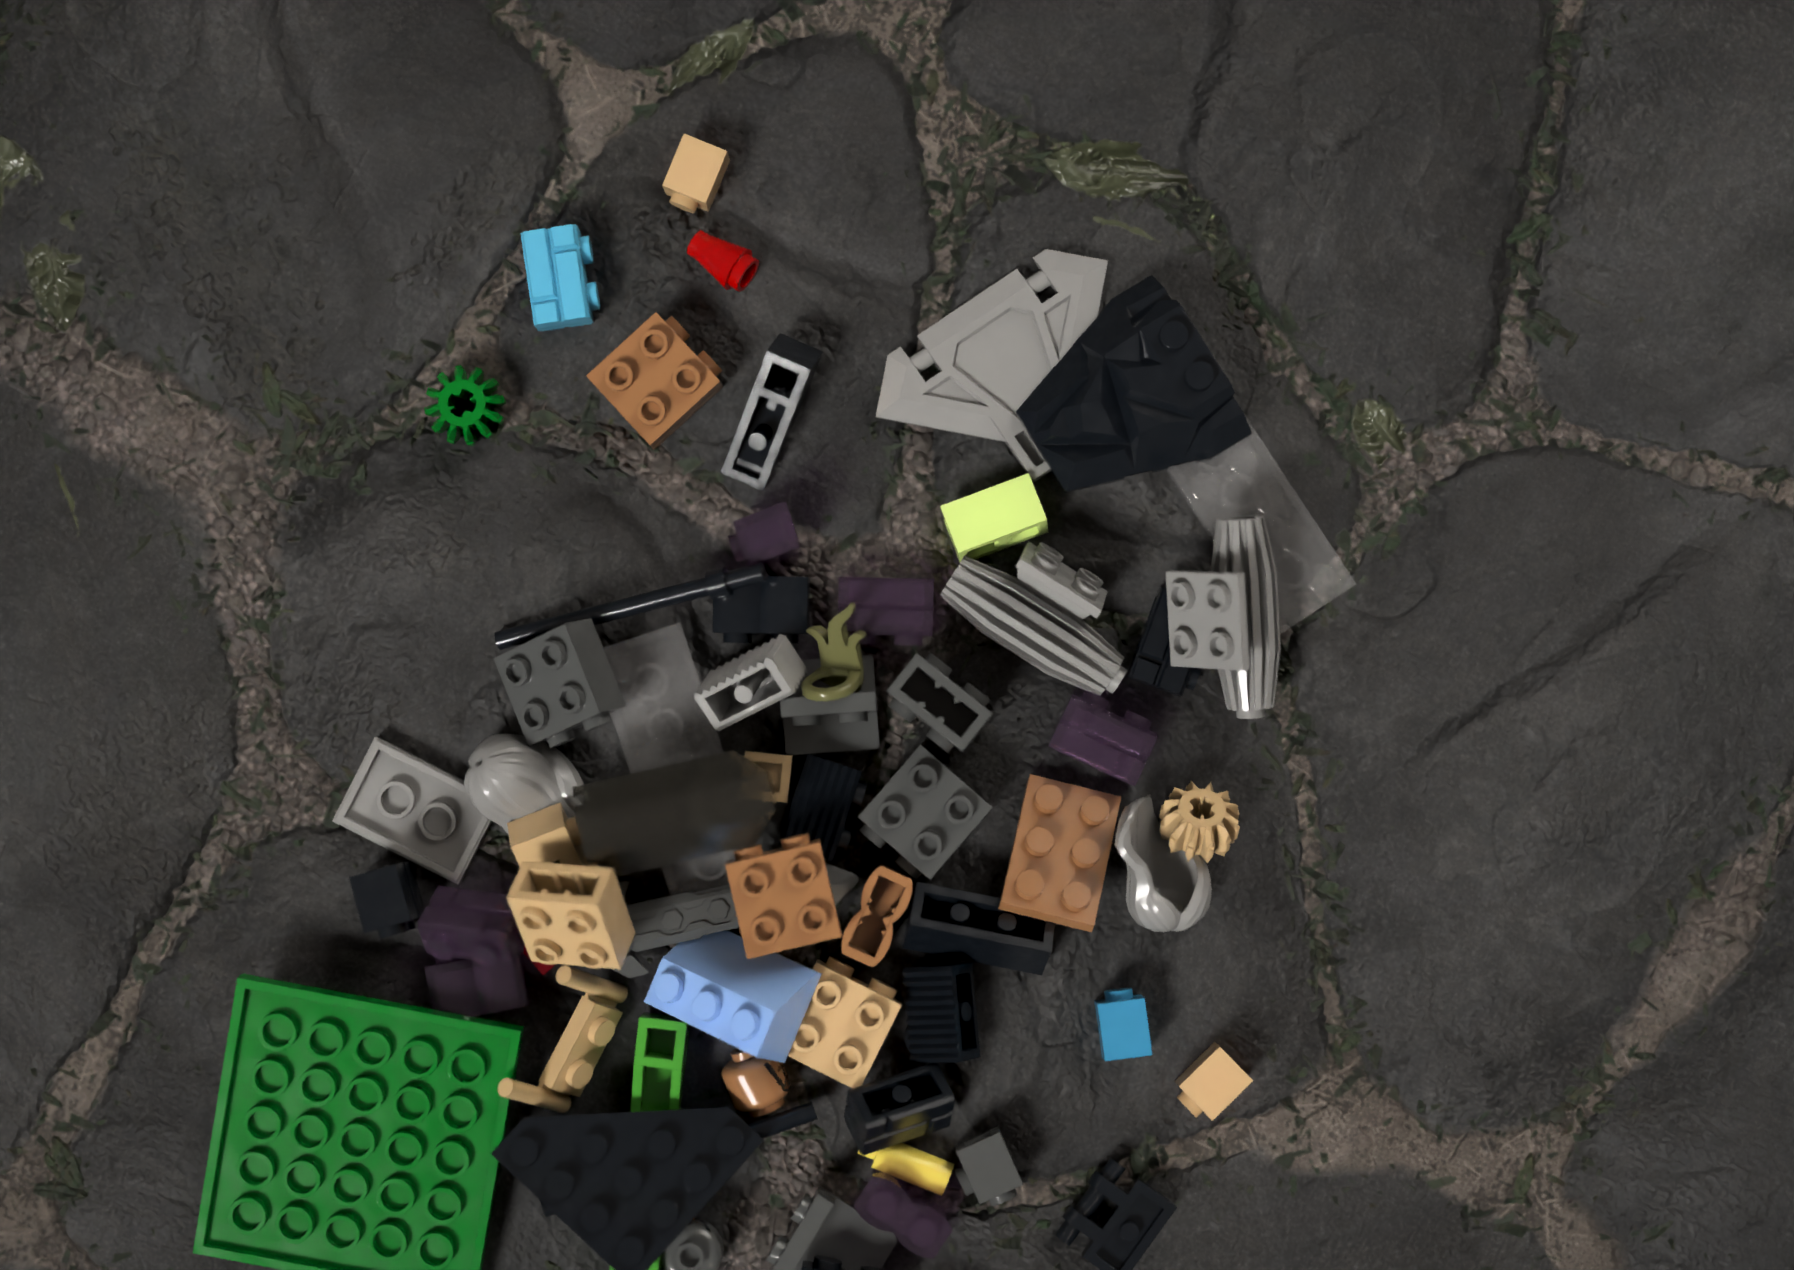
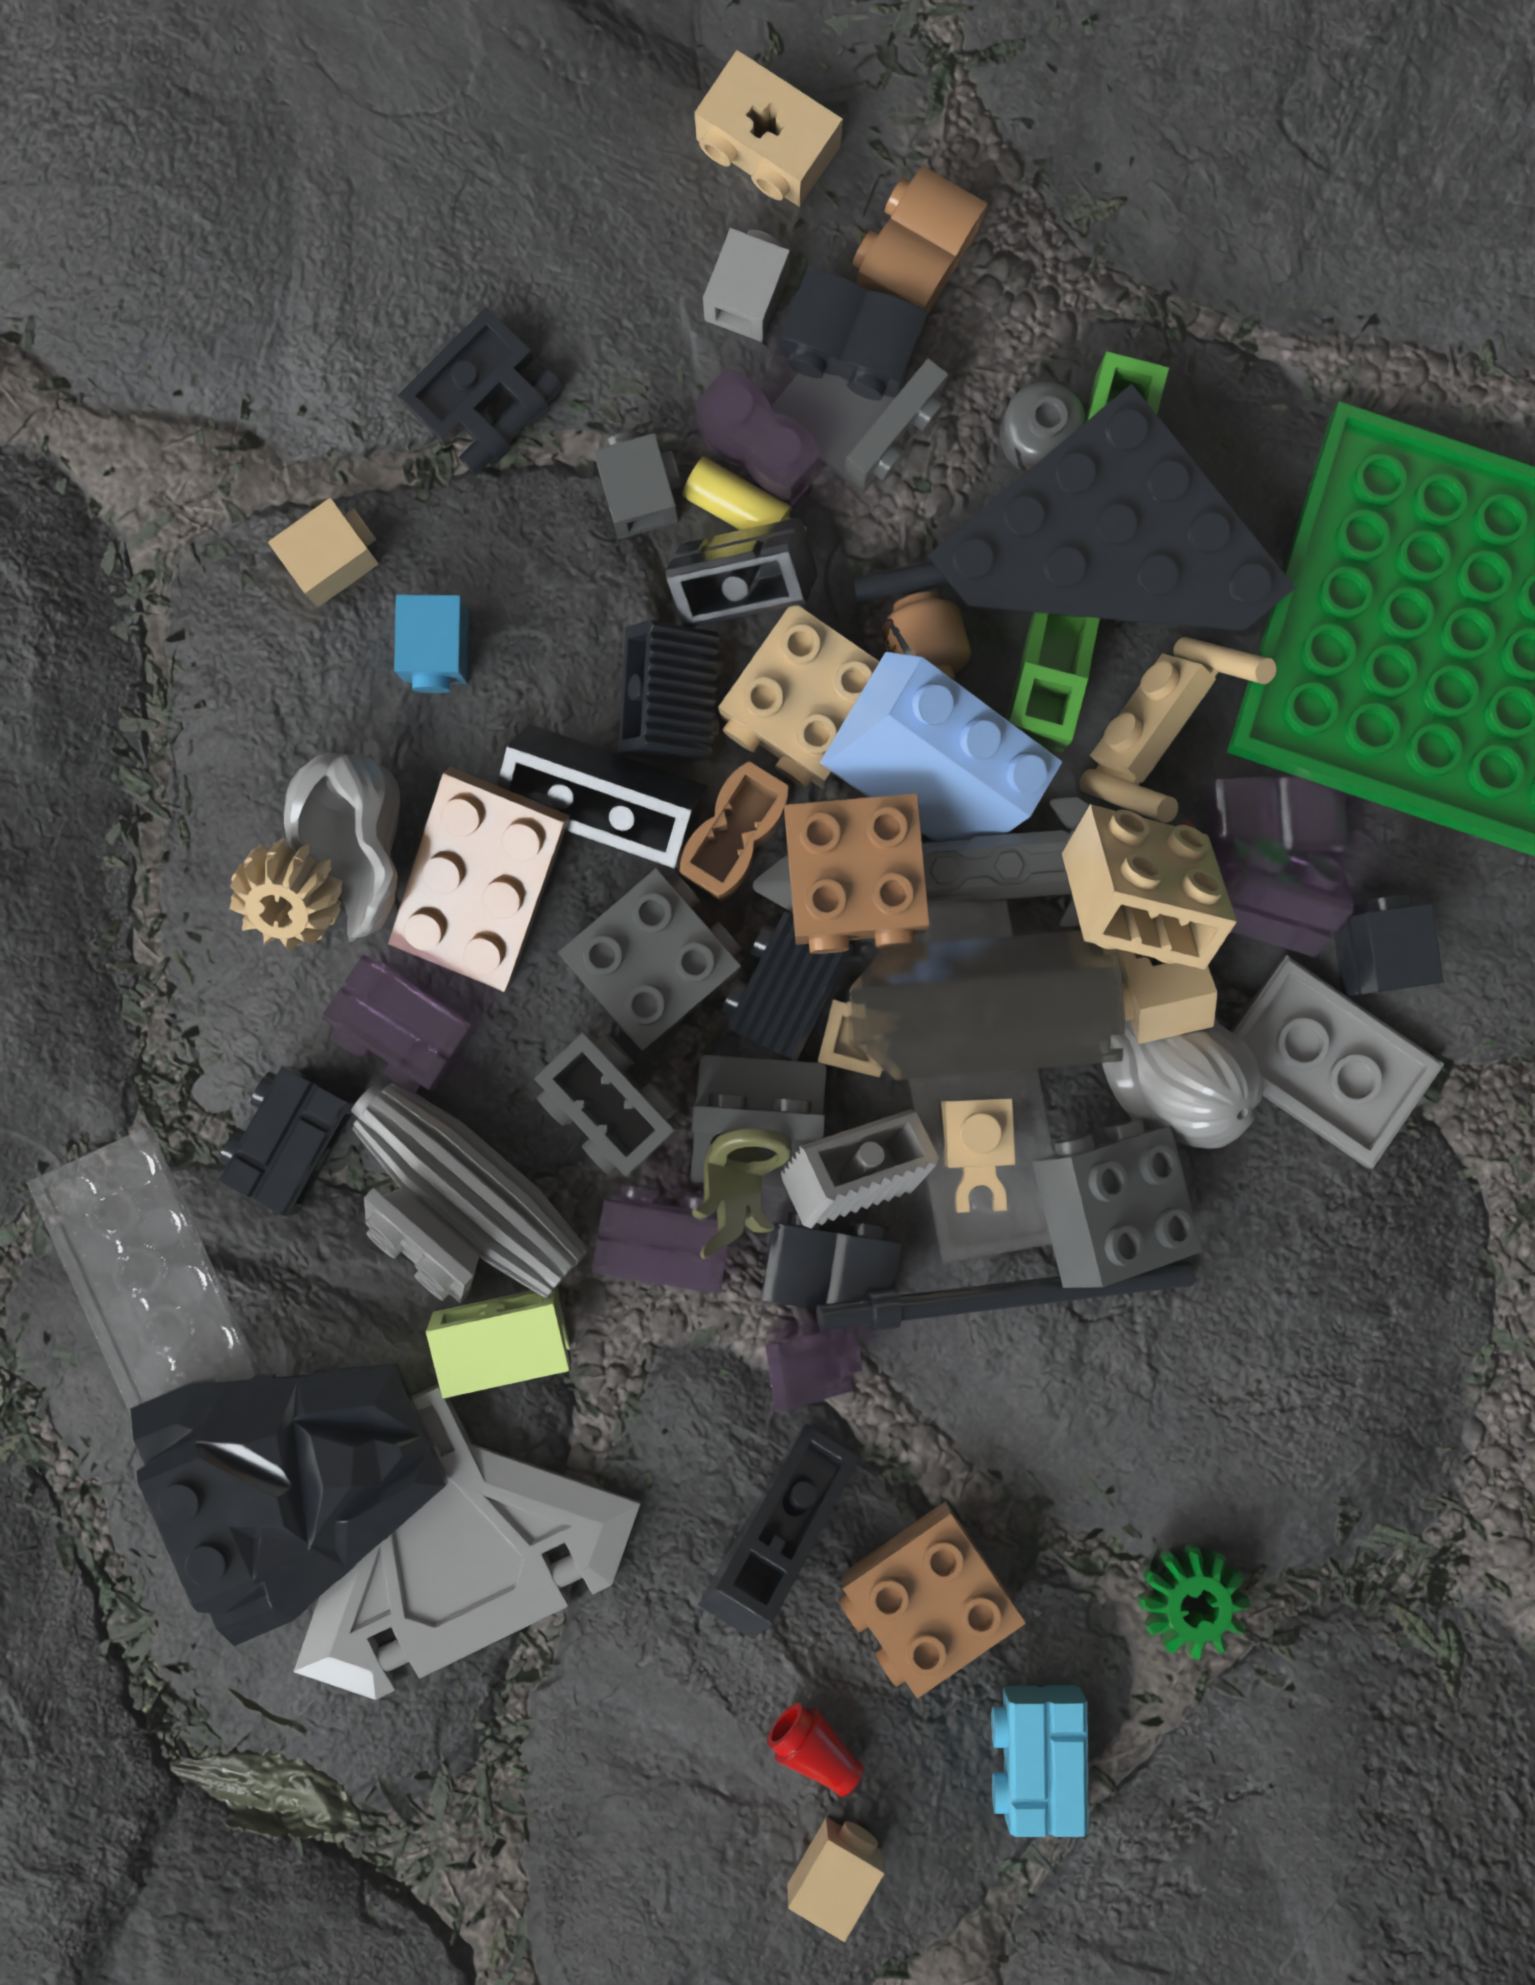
camera: 170 degrees left, 0 degrees up
light grey plate [1165,516,1281,719] -> none
none -> tan brick [941,1098,1015,1213]

